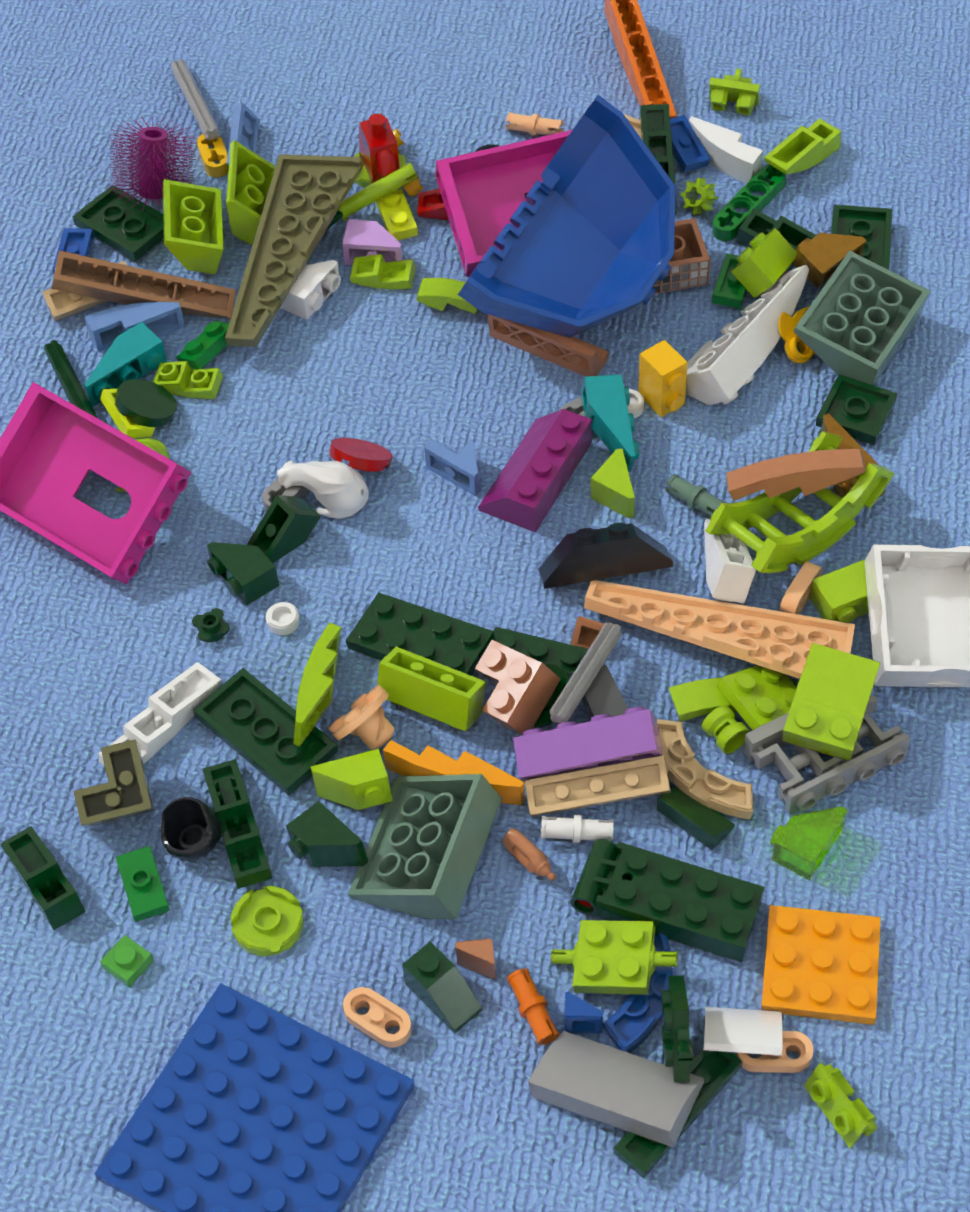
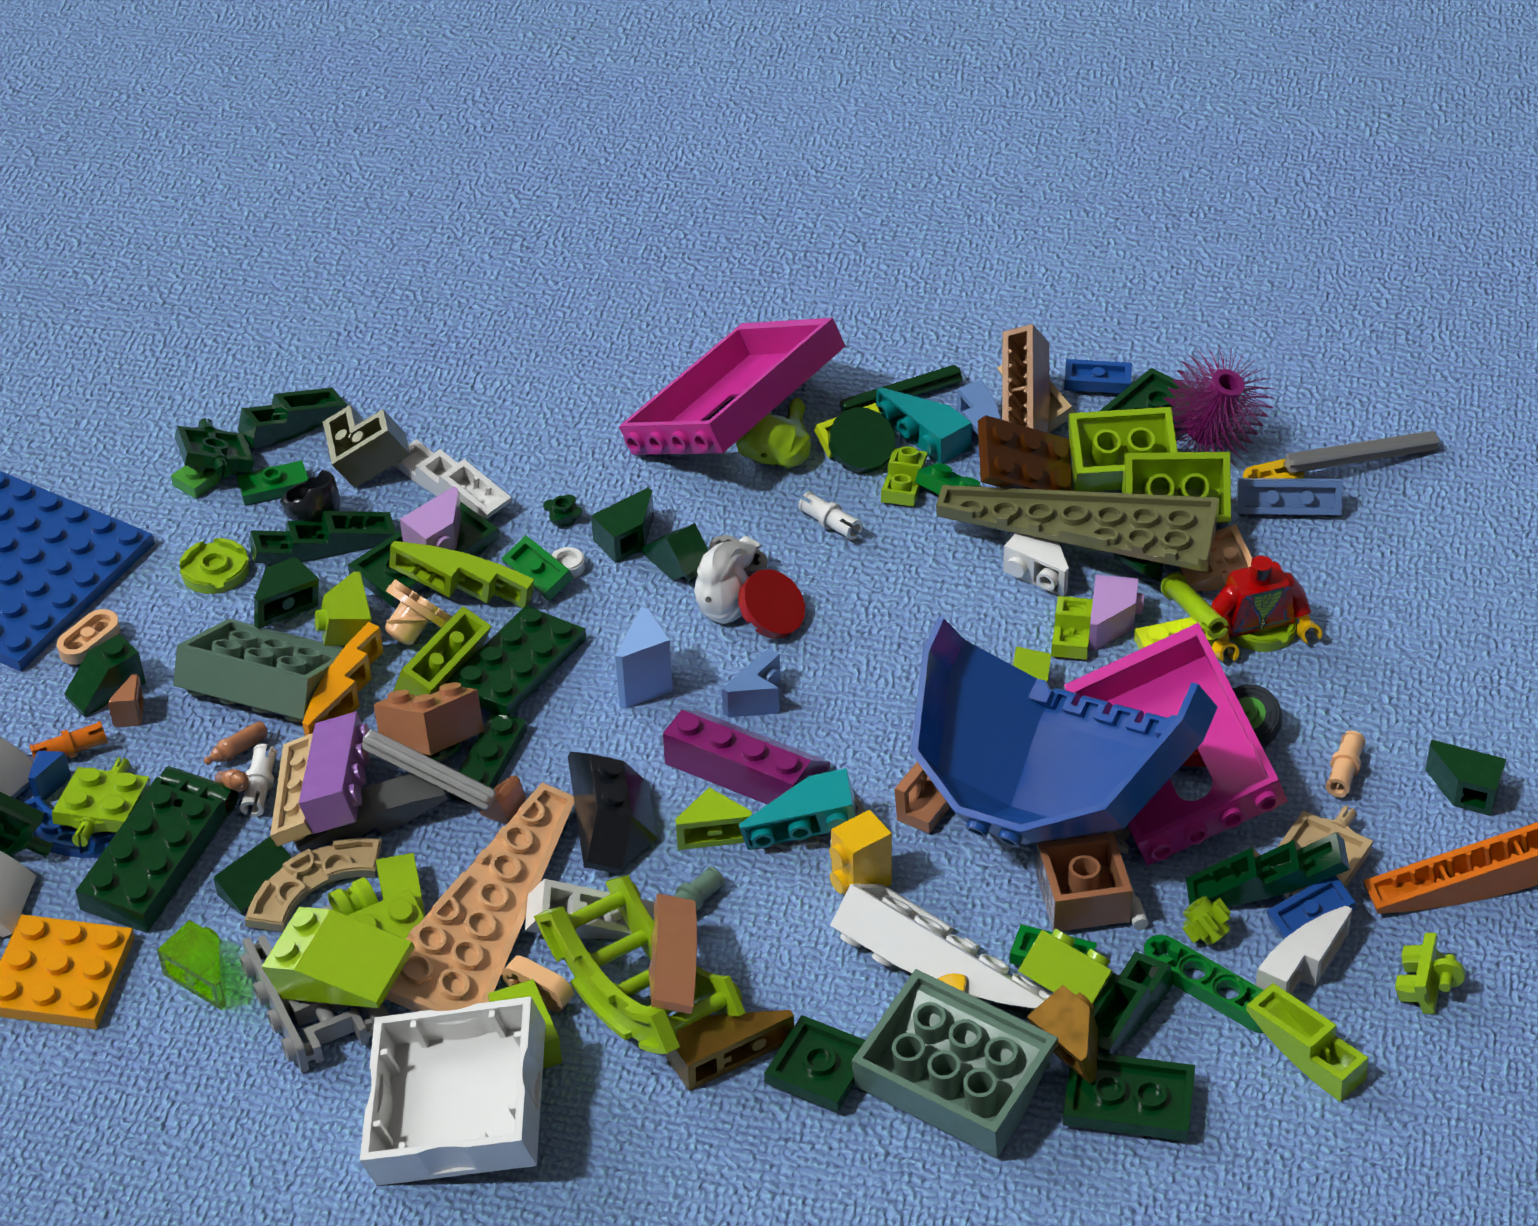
camera: 90 degrees right, 10 degrees down
none -> dark green plate [175,418,254,478]
none -> nougat piece [215,769,249,792]
none -> lavender slope [400,486,462,550]
none -> green plate [501,535,574,601]
none -> light blue slope [615,607,673,708]
none -> white pin [798,492,863,540]
none -> reddish brown plate [978,415,1072,491]
none -> dark green slope [1425,740,1506,816]

